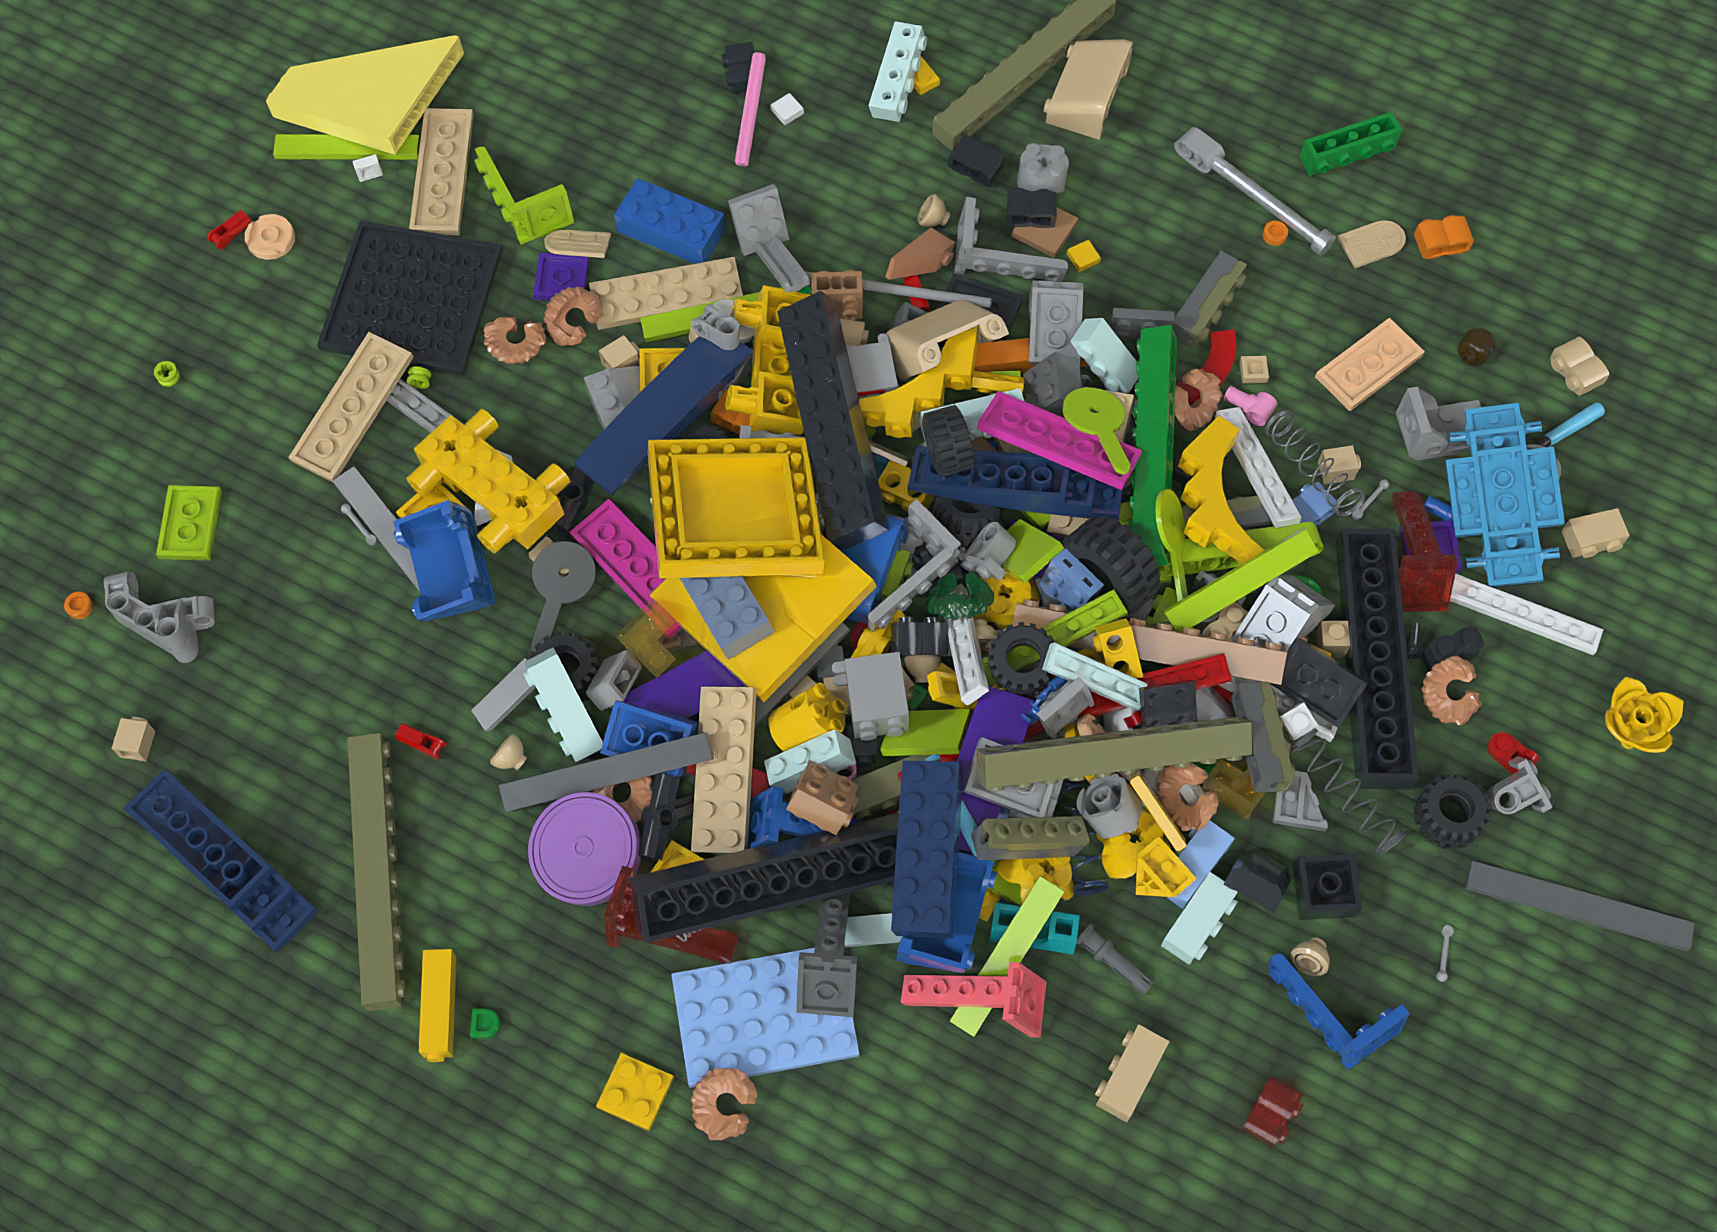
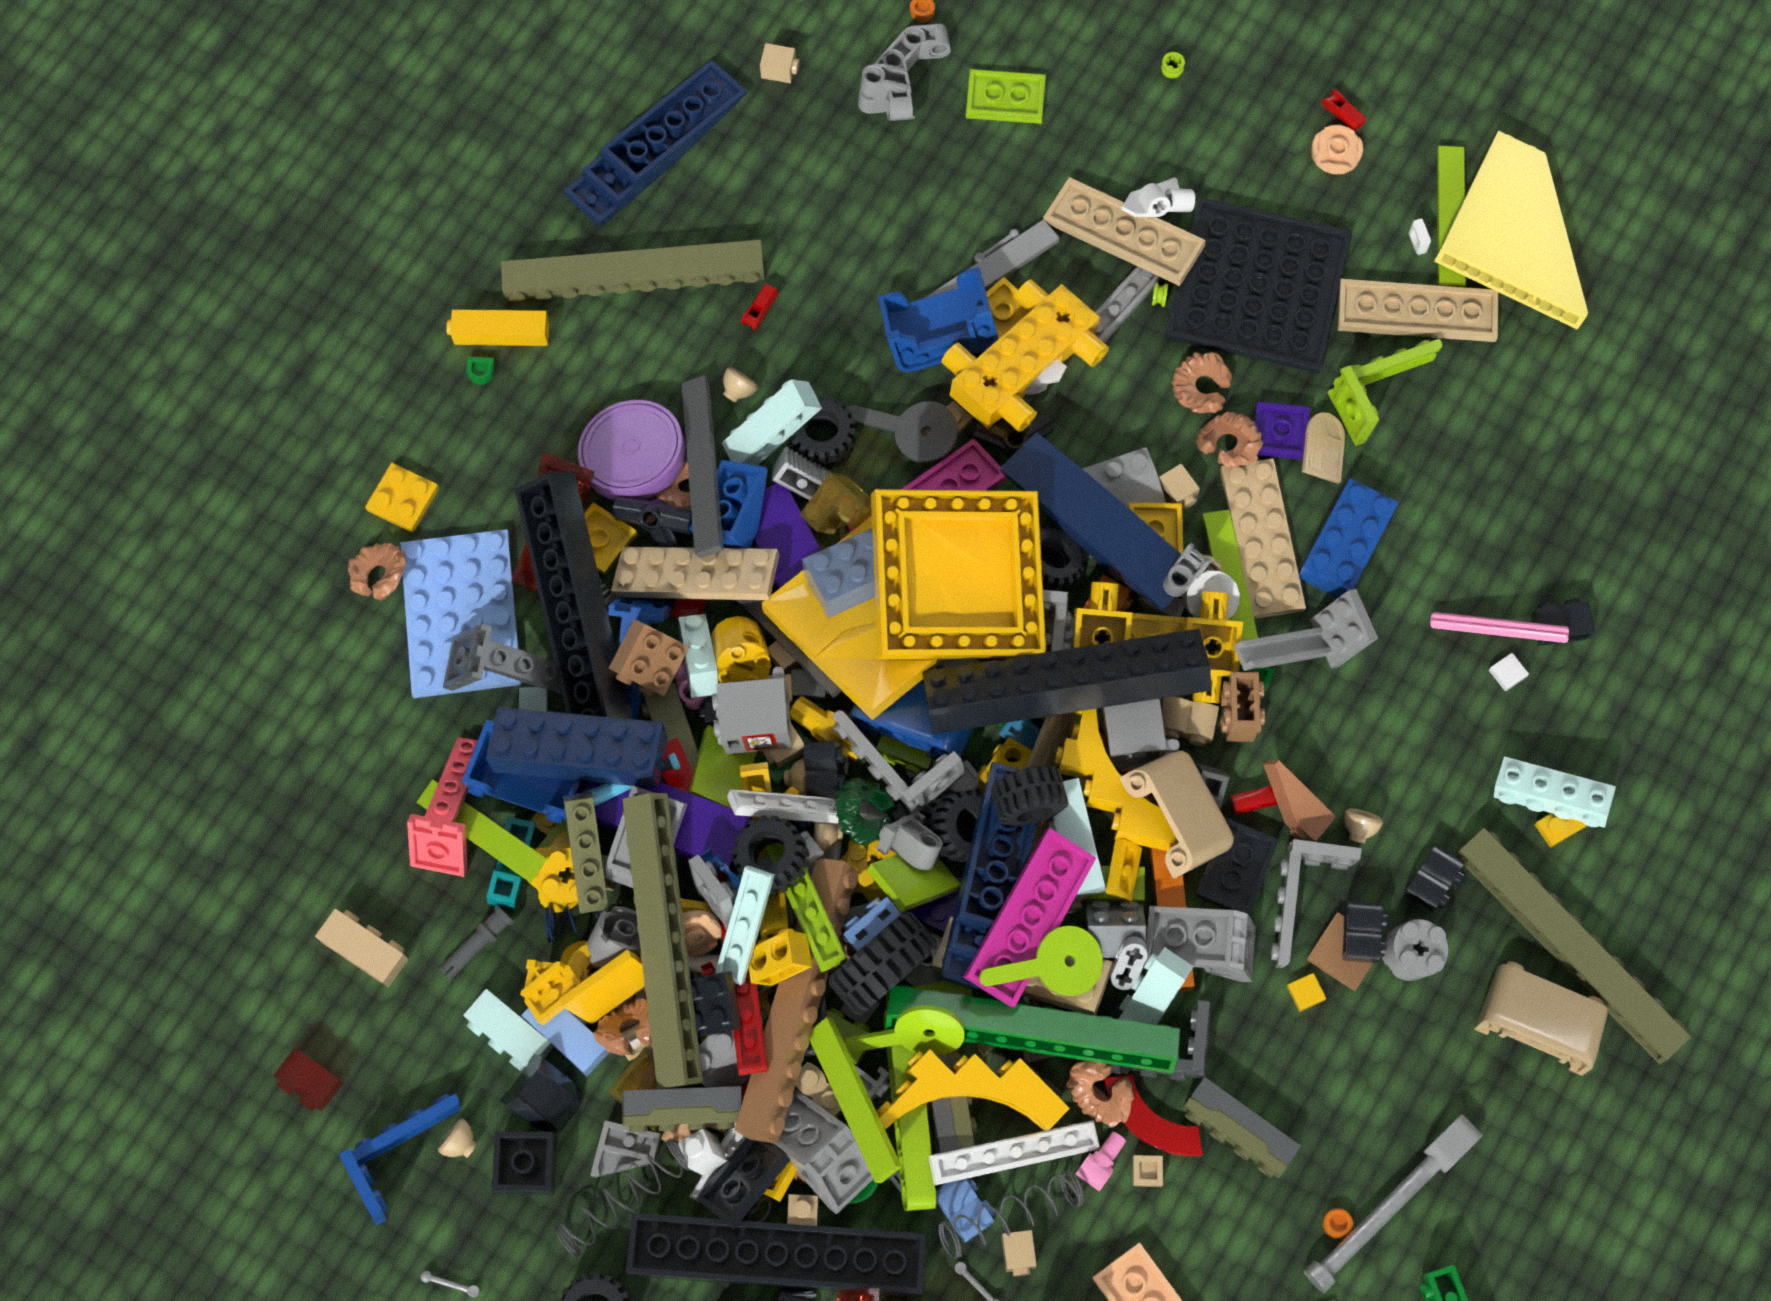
camera: 95 degrees right, 5 degrees up
light grey tile [471,658,536,731] -> none
light grey piece [805,271,992,308] -> none
none -> light grey beam [1111,937,1148,990]
none -> white panel [1121,177,1195,217]

